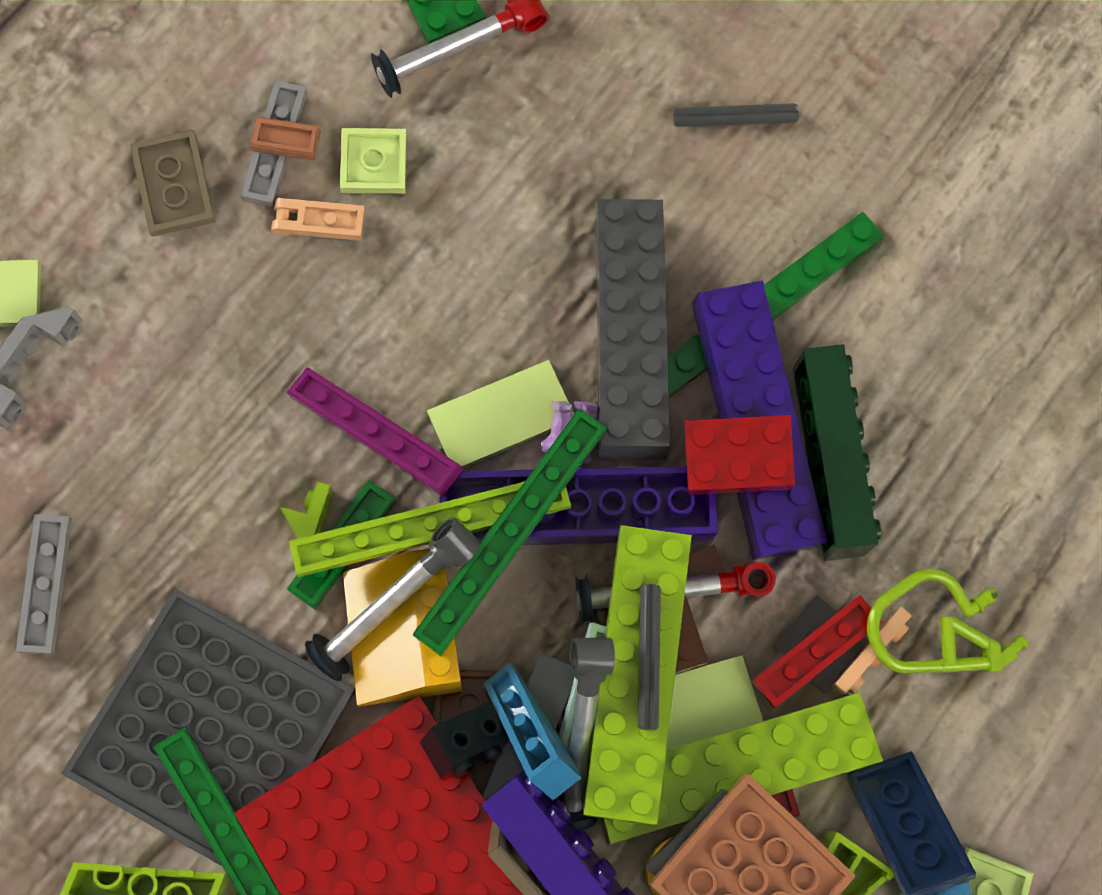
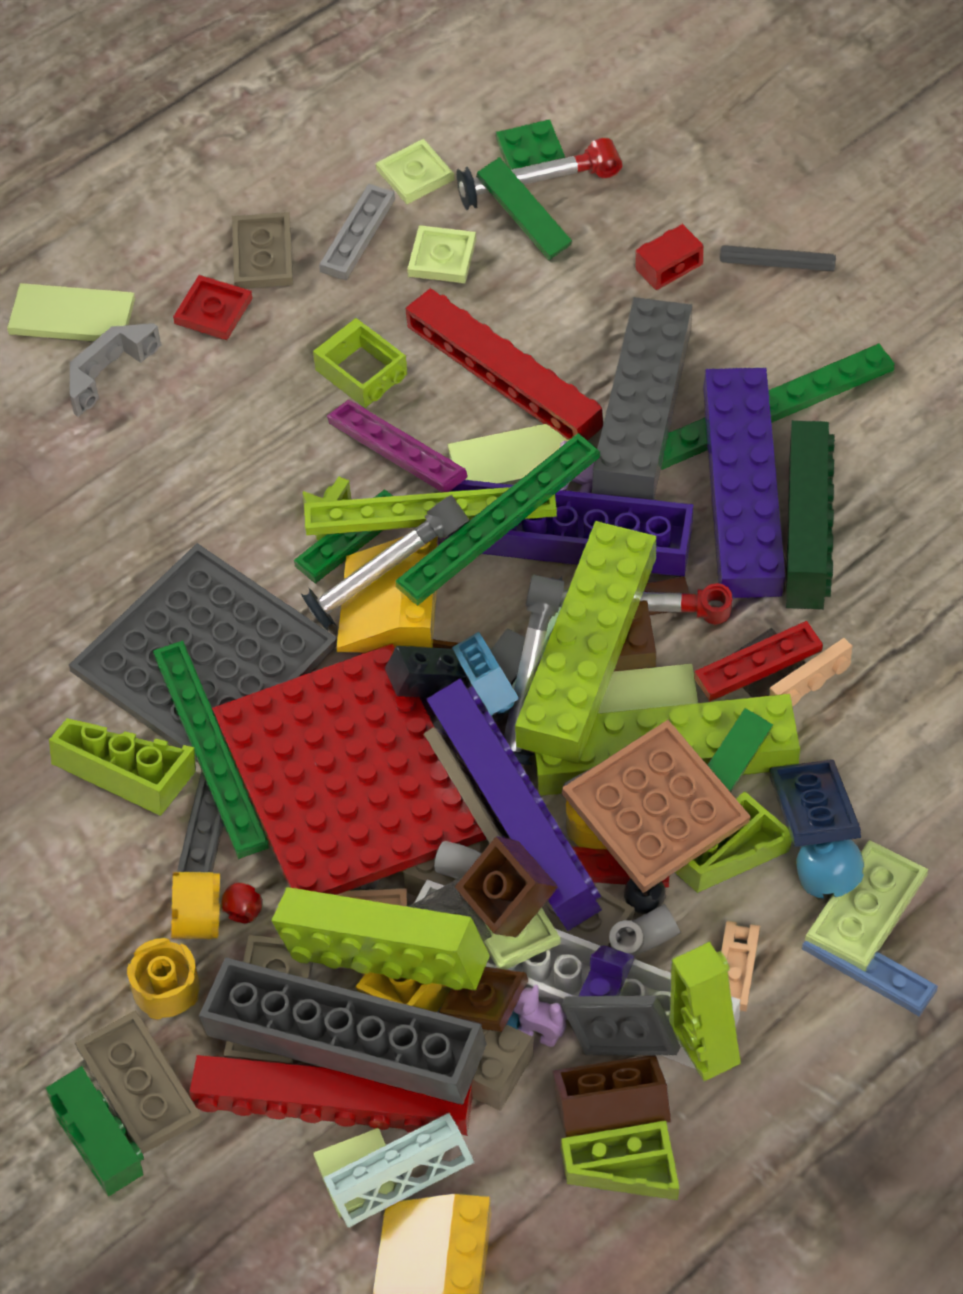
camera: 20 degrees right, 20 degrees down
light grey plate [16,514,72,655] -> none
nougat tile [250,117,321,161] -> none
light nougat plate [271,198,366,241] -> none
dark grey axle [638,584,661,731] -> none
red brick [685,415,795,495] -> none
lime piece [867,568,1029,674] -> none
none -> red plate [173,275,253,340]
none -> lime window [313,318,408,408]
none -> yellowish green tile [376,139,455,204]
none -> red brick [405,288,603,441]
none -> green tile [476,157,572,260]
none -> red brick [635,224,704,291]
none -> green tile [707,708,773,793]

